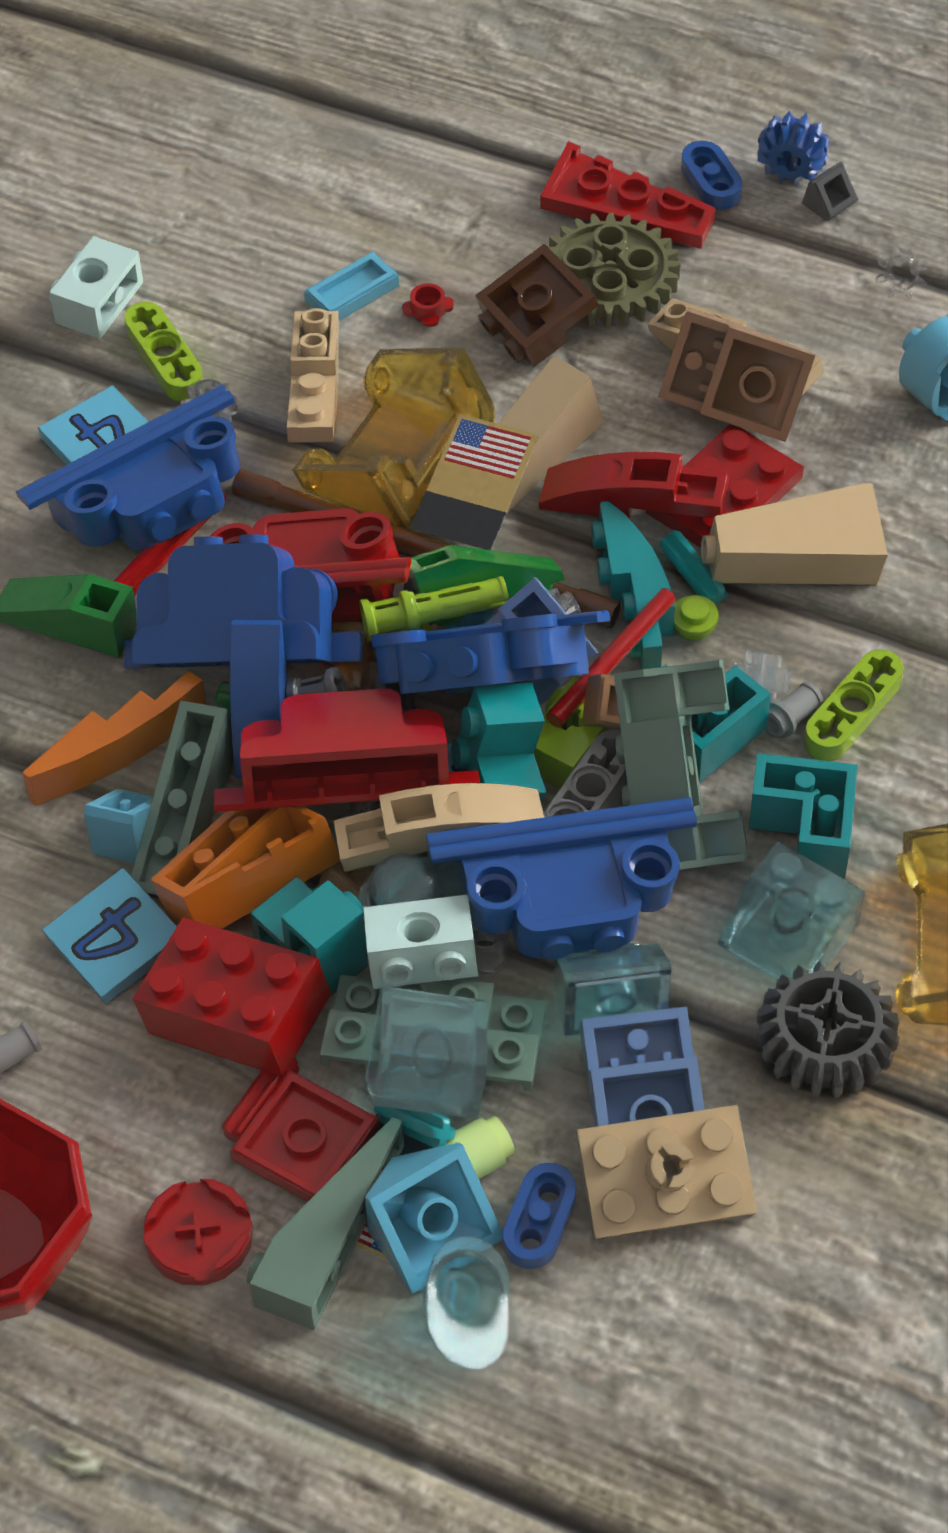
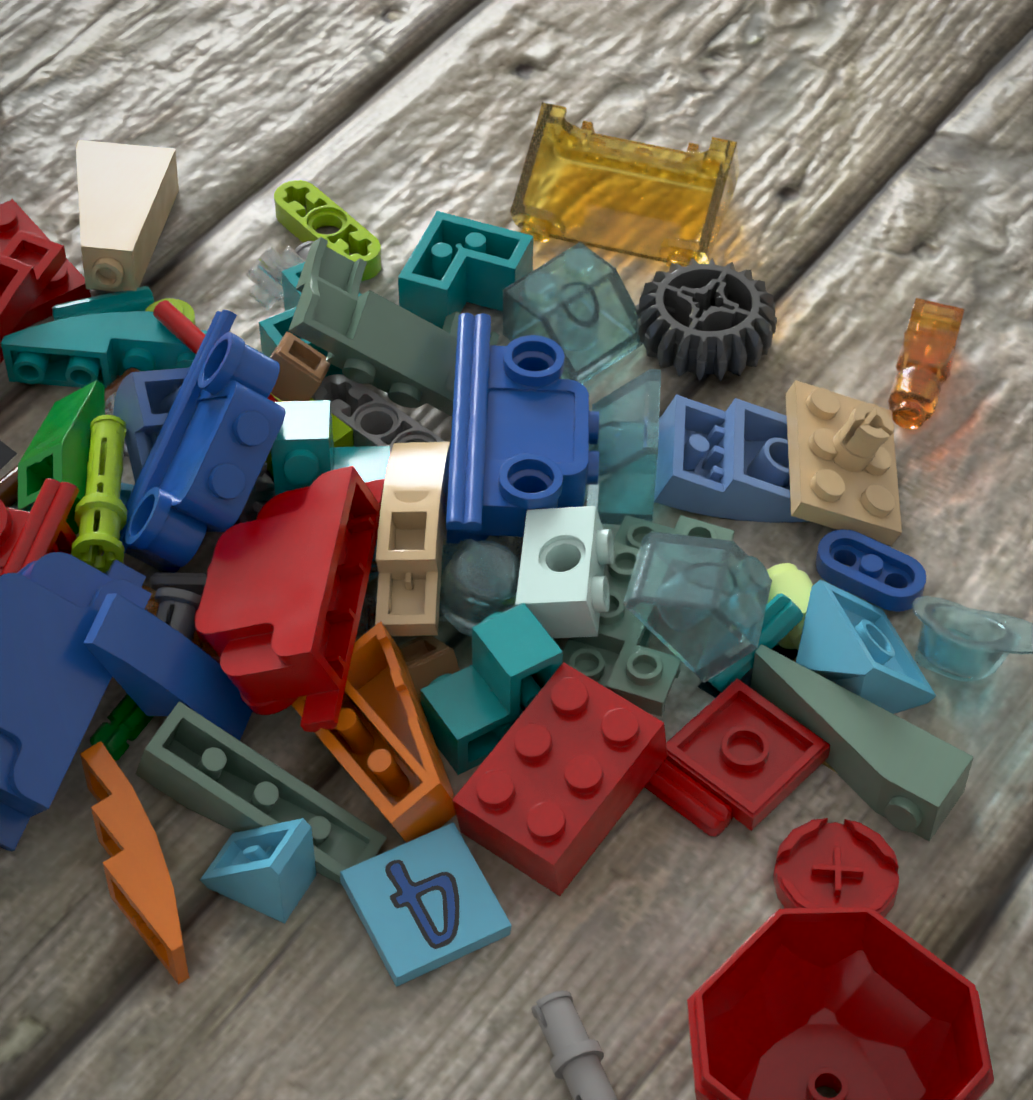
camera: 80 degrees left, 5 degrees down
none -> clear orange piece [888,298,965,429]

